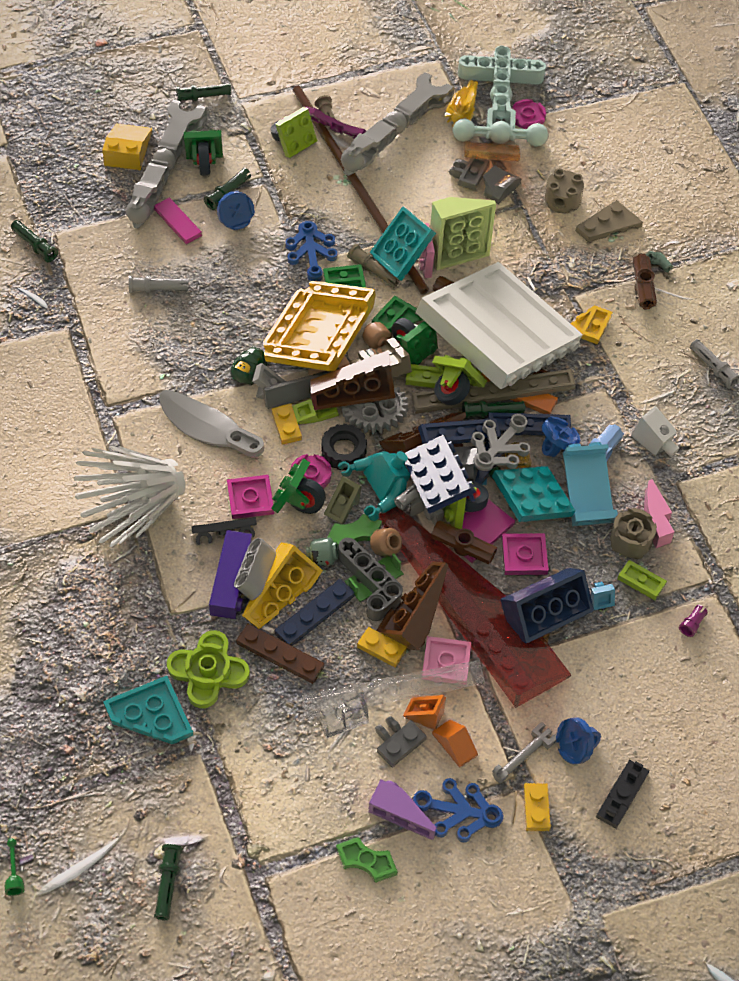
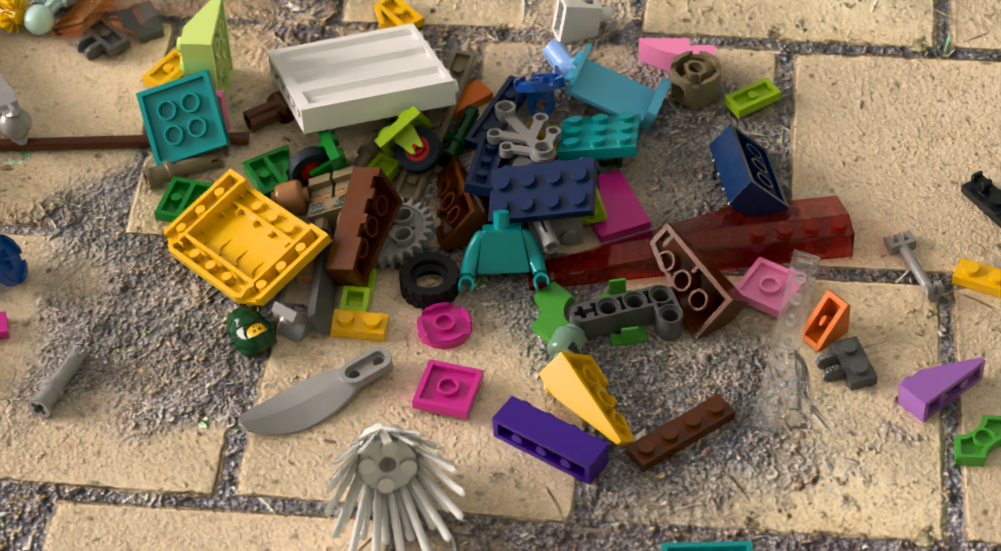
camera: 60 degrees left, 10 degrees down
lime plant [167,630,250,708] -> none
black plate [191,517,257,545] -> none
light grey beam [234,537,276,600] -> none
plate [271,458,326,514] -> none
dark blue plate [274,579,355,646] -> none
blue plant [285,221,337,282] -> none
olive slope [324,476,362,524] -> none
yellow plate [357,626,407,668] -> none
medium nougat head [370,528,402,556] -> none
blue plant [413,778,504,843] -> none
reddish brown piece [431,520,497,565] -> none
orange slope [432,720,478,768] -> none
dark pink plate [501,533,548,575] -> none
blue tile [556,718,601,764] -> none
dark azure tile [591,582,615,610] -> none
magenta pin [679,605,708,637] -> none

